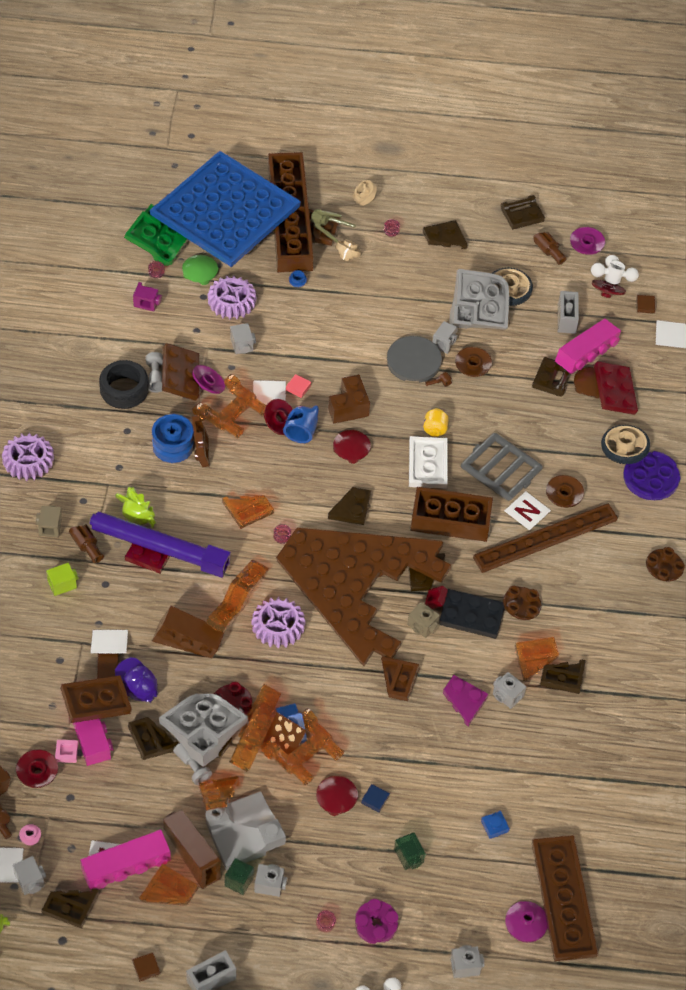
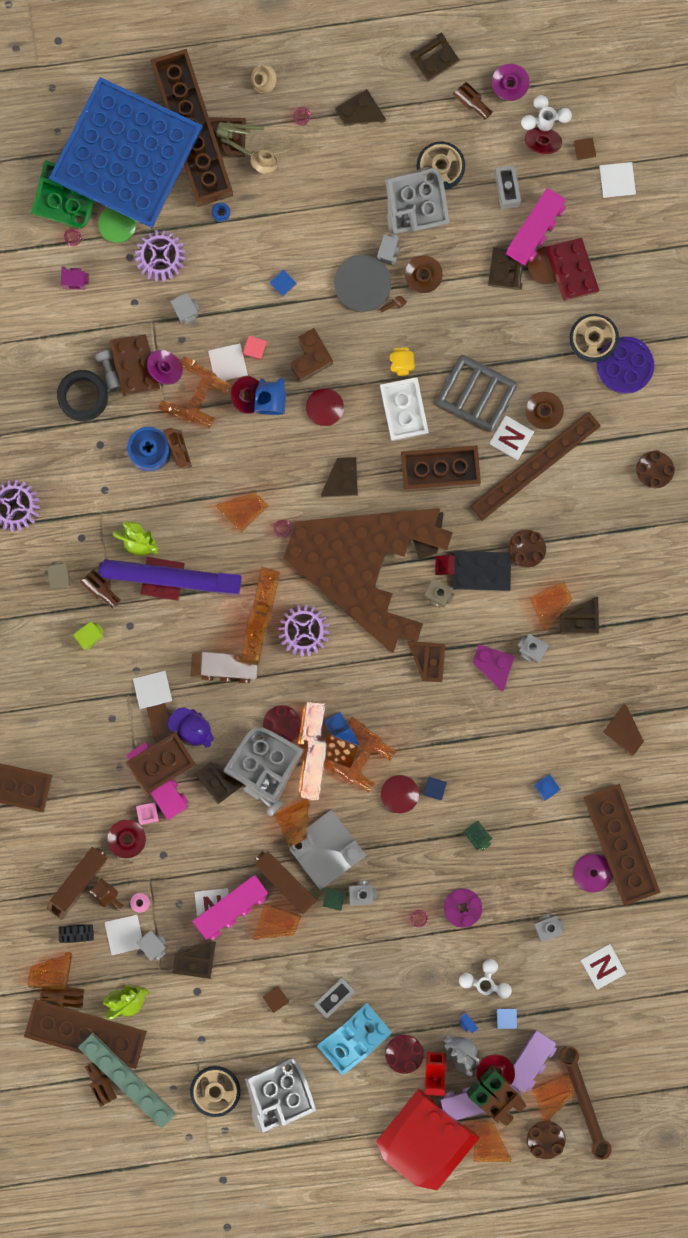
camera: 10 degrees left, 30 degrees up
none -> blue tile [270,269,297,297]
none -> reddish brown slope [602,704,644,756]

